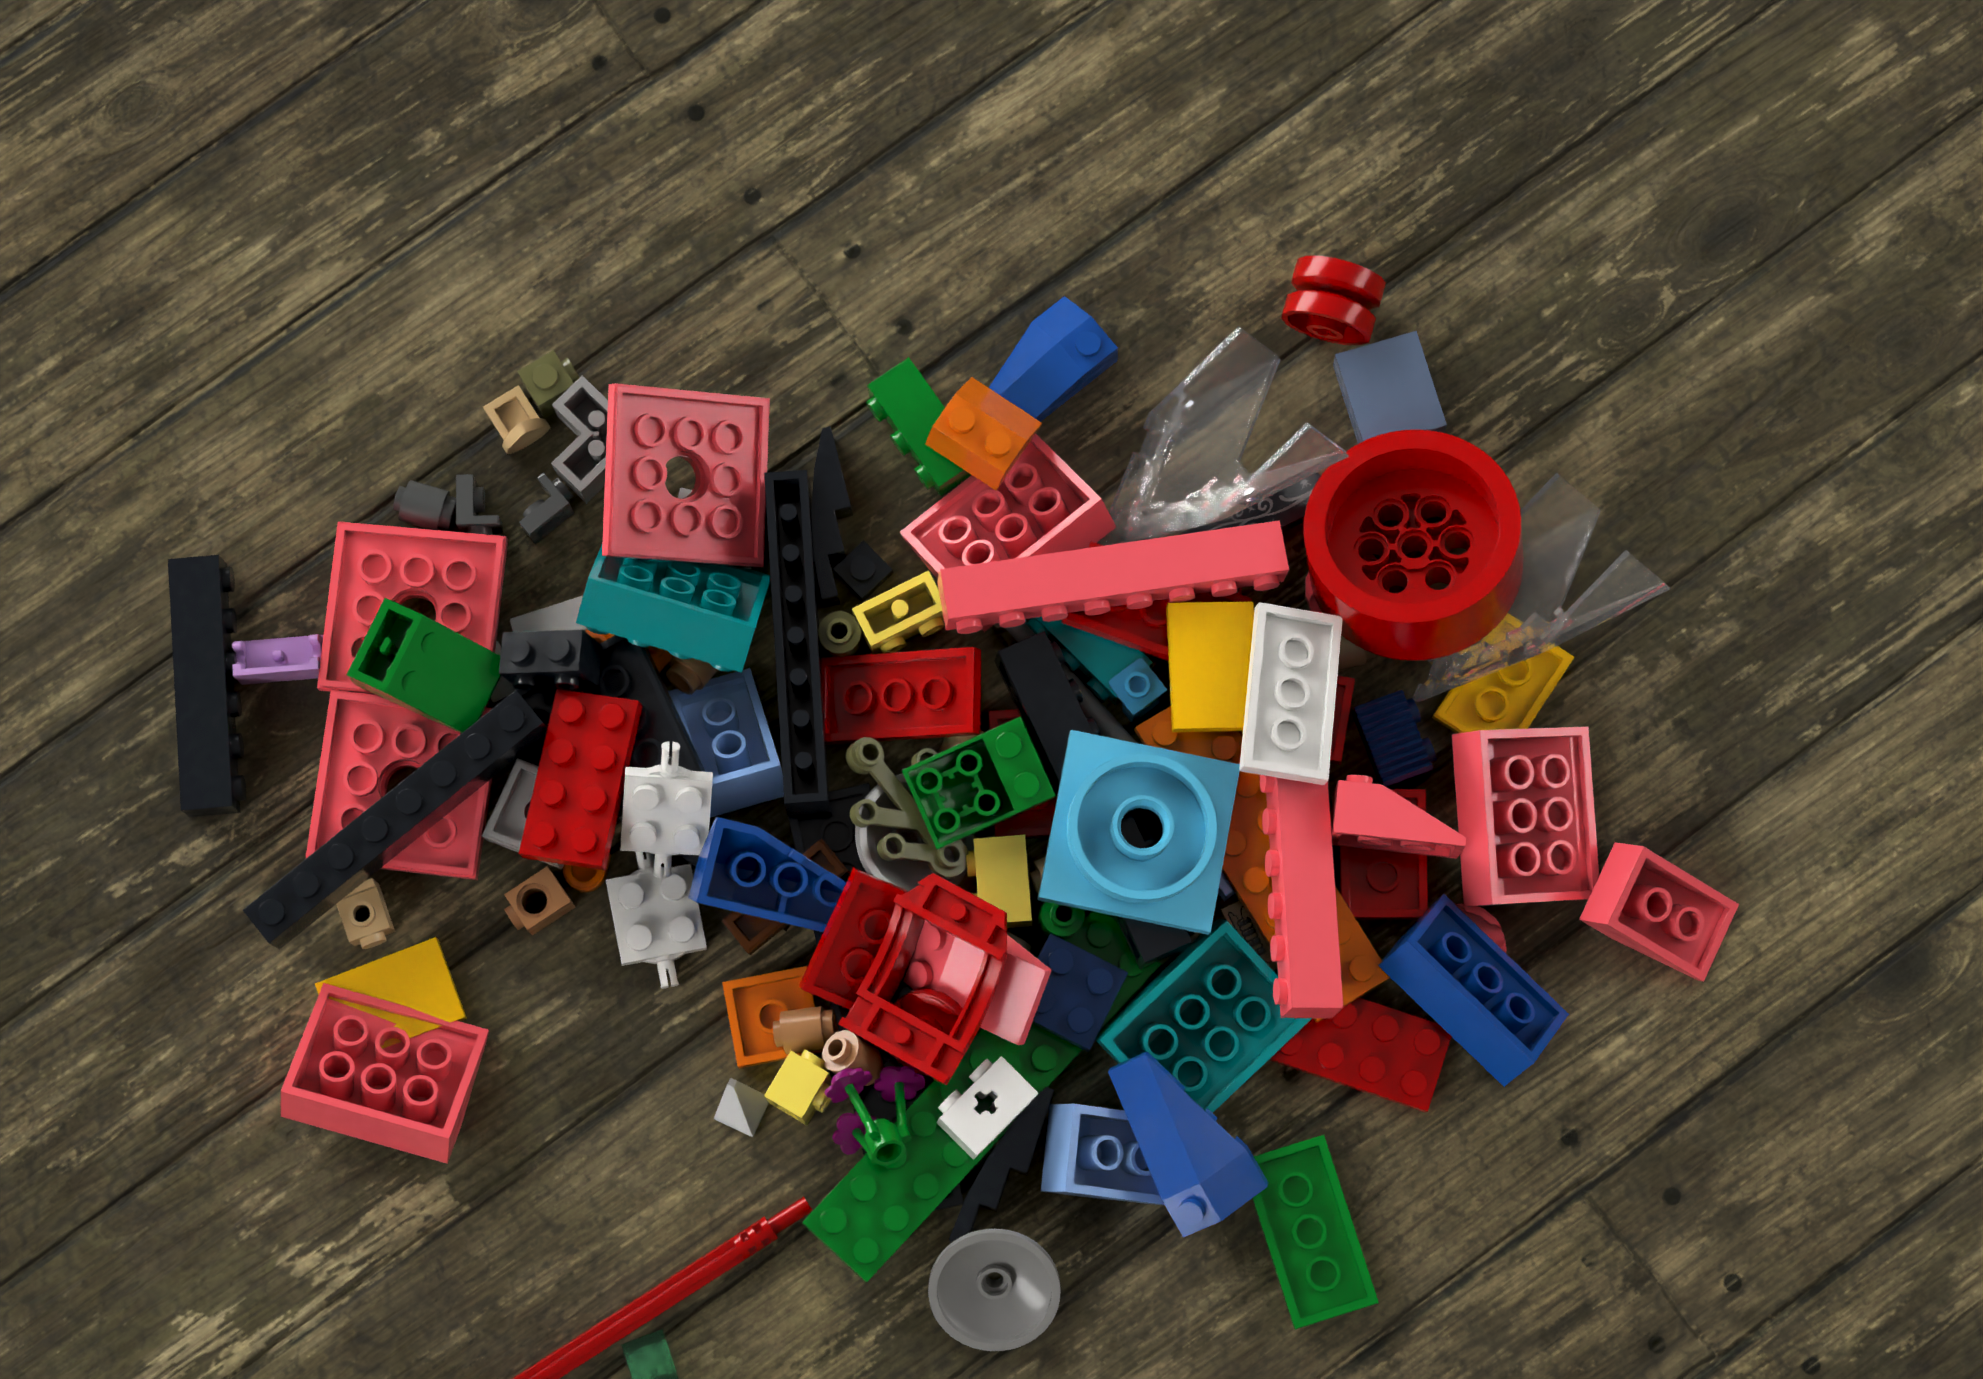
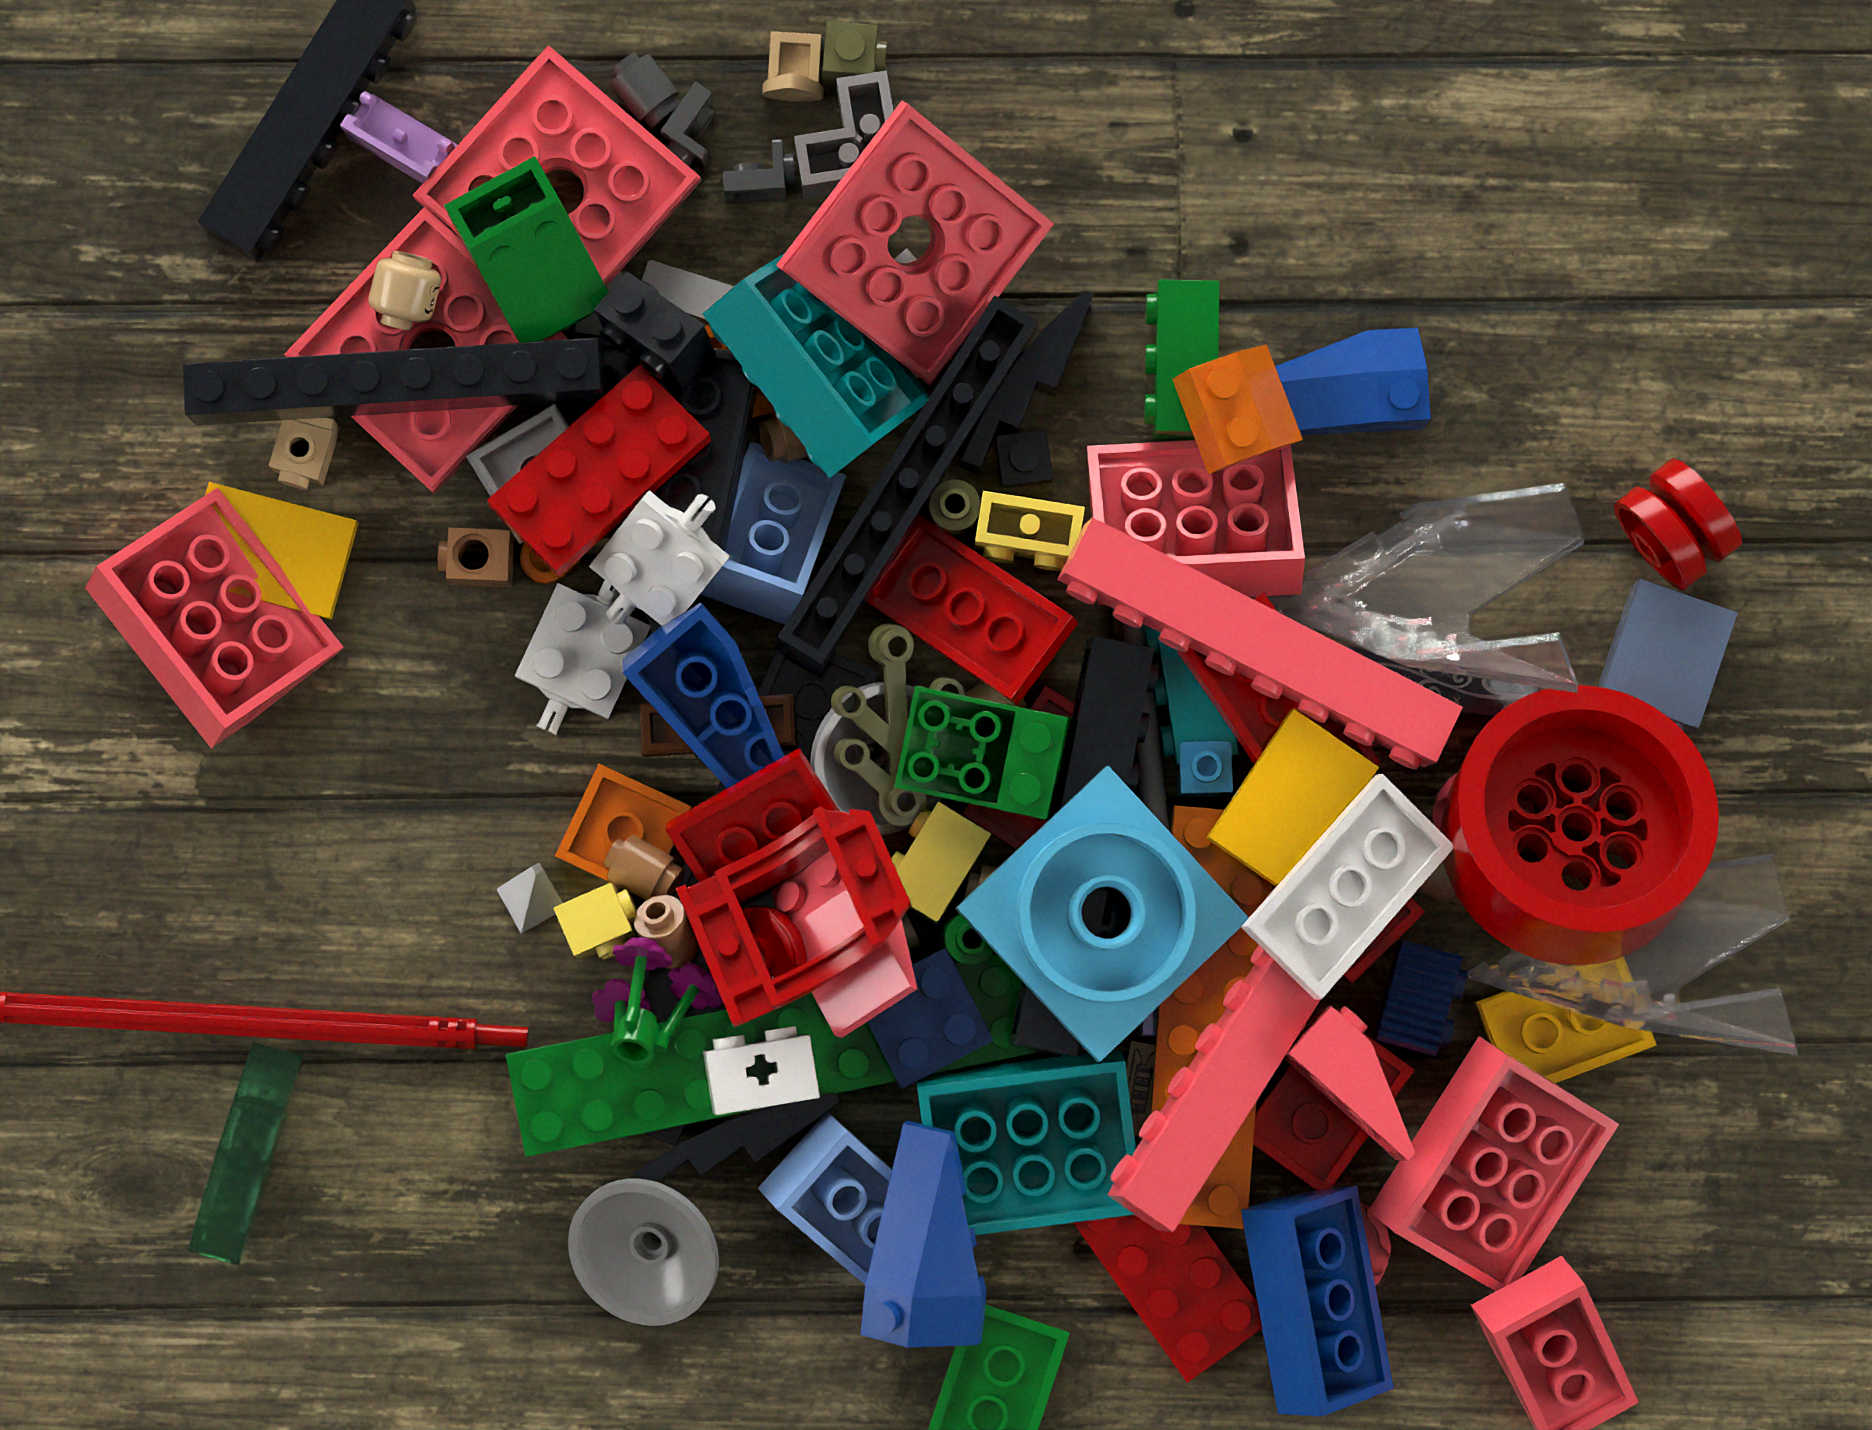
camera: 25 degrees right, 5 degrees up
none -> tan head [368,251,441,330]

